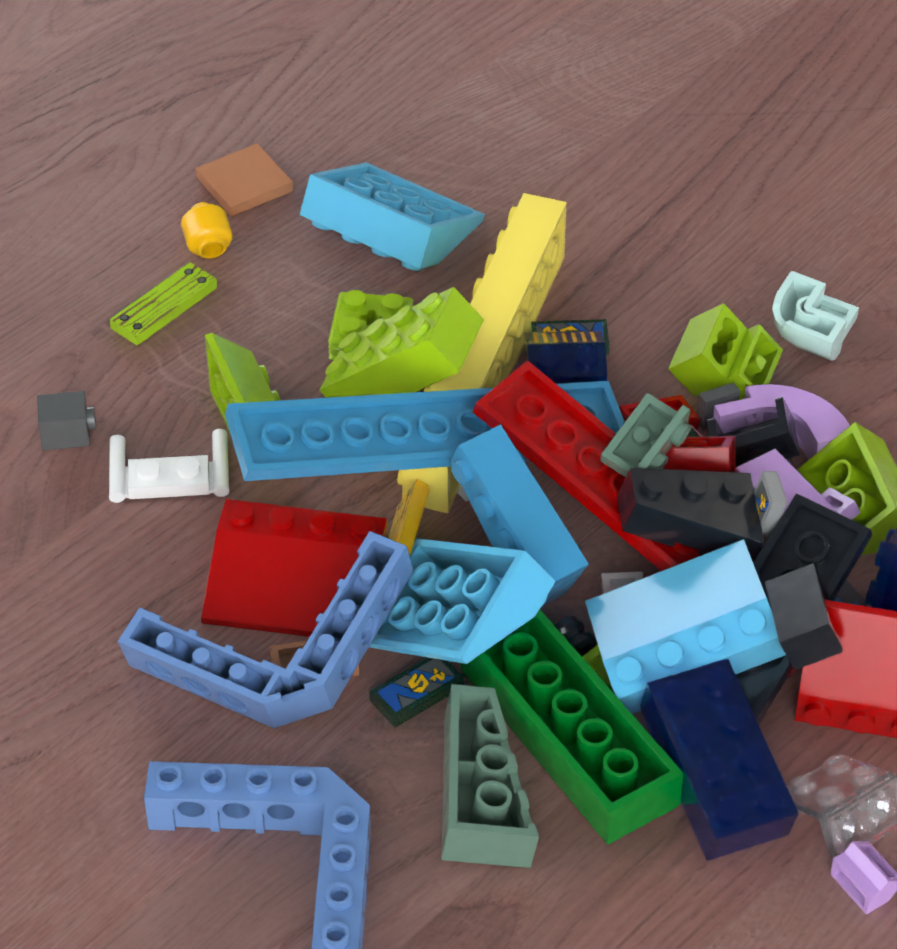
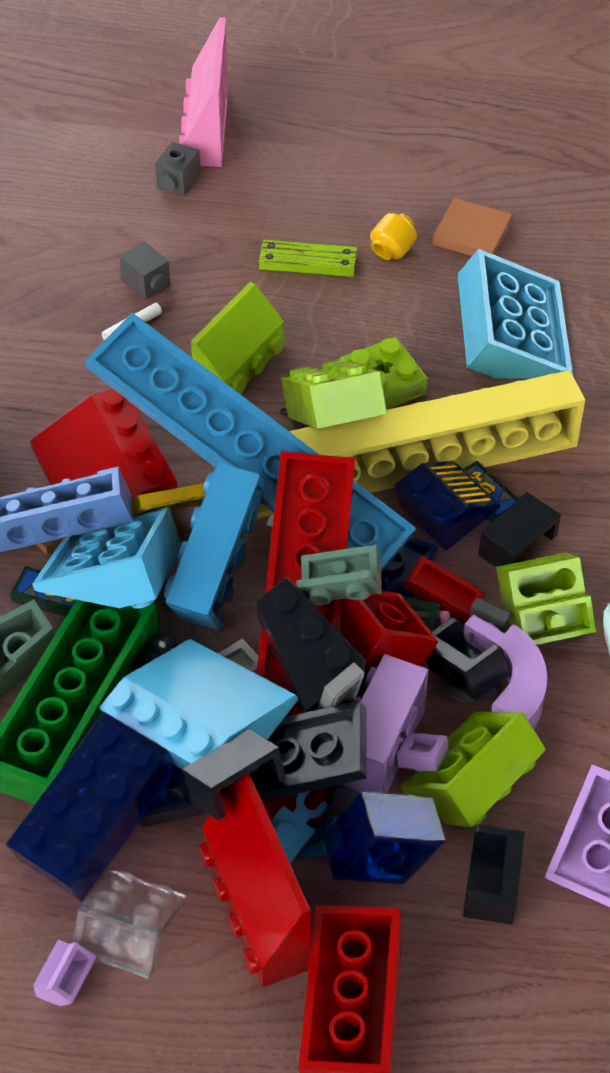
camera: 55 degrees right, 5 degrees up
none -> black panel [478,492,561,567]

